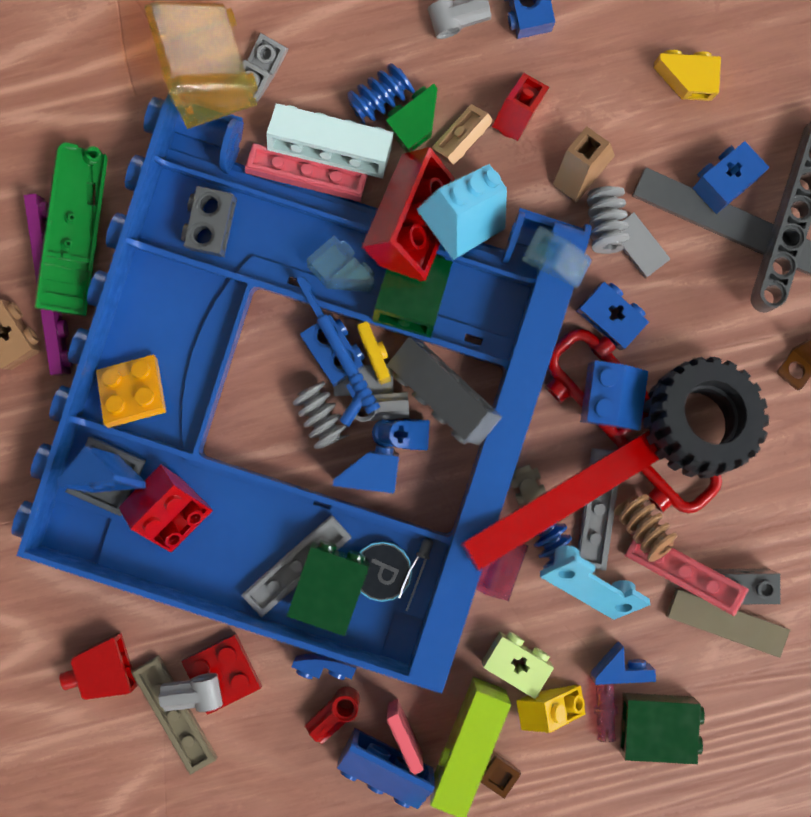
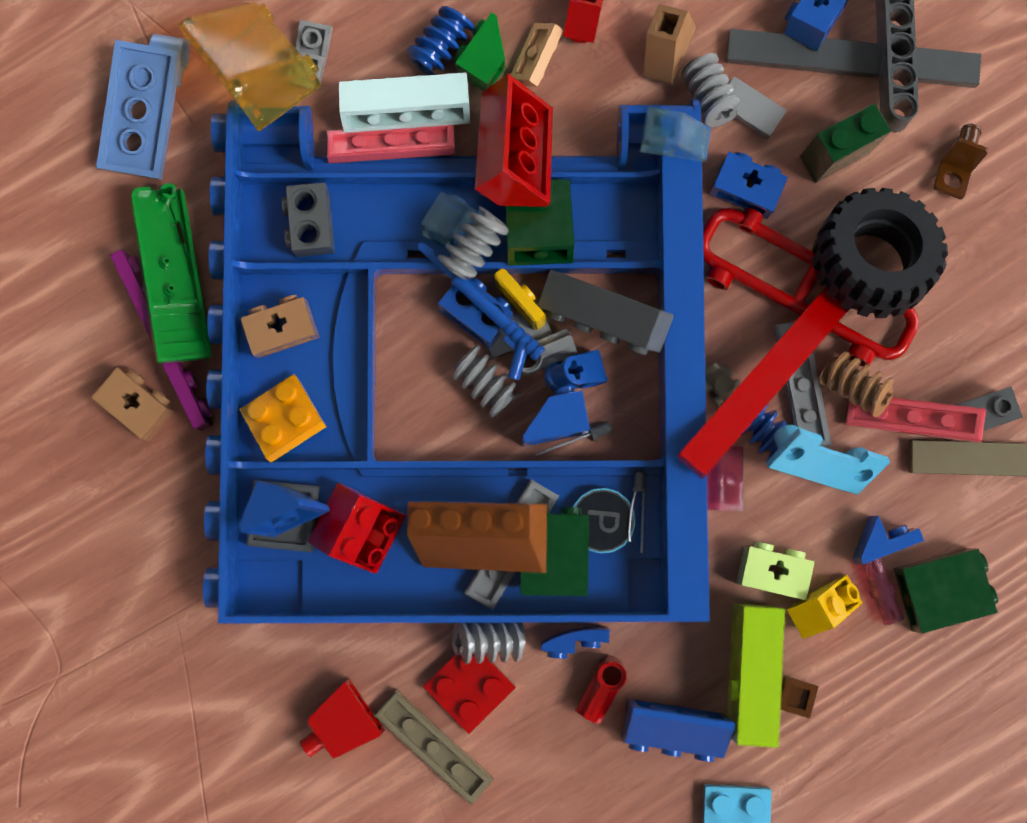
camera: 20 degrees left, 5 degrees down
light grey piece [158,673,223,712] -> none
coral tile [387,699,424,775] -> none
medium azure slope [417,164,507,260] -> none
blue slope [580,360,649,431] -> none
none -> medium blue hinge [96,34,190,180]
none -> medium nougat brick [240,295,320,358]
none -> dark orange slope [407,501,547,573]
none -> light grey piece [437,206,509,280]
none -> light grey piece [452,622,525,664]
none -> dark grey piece [535,422,612,456]
none -> dark green brick [800,103,891,184]

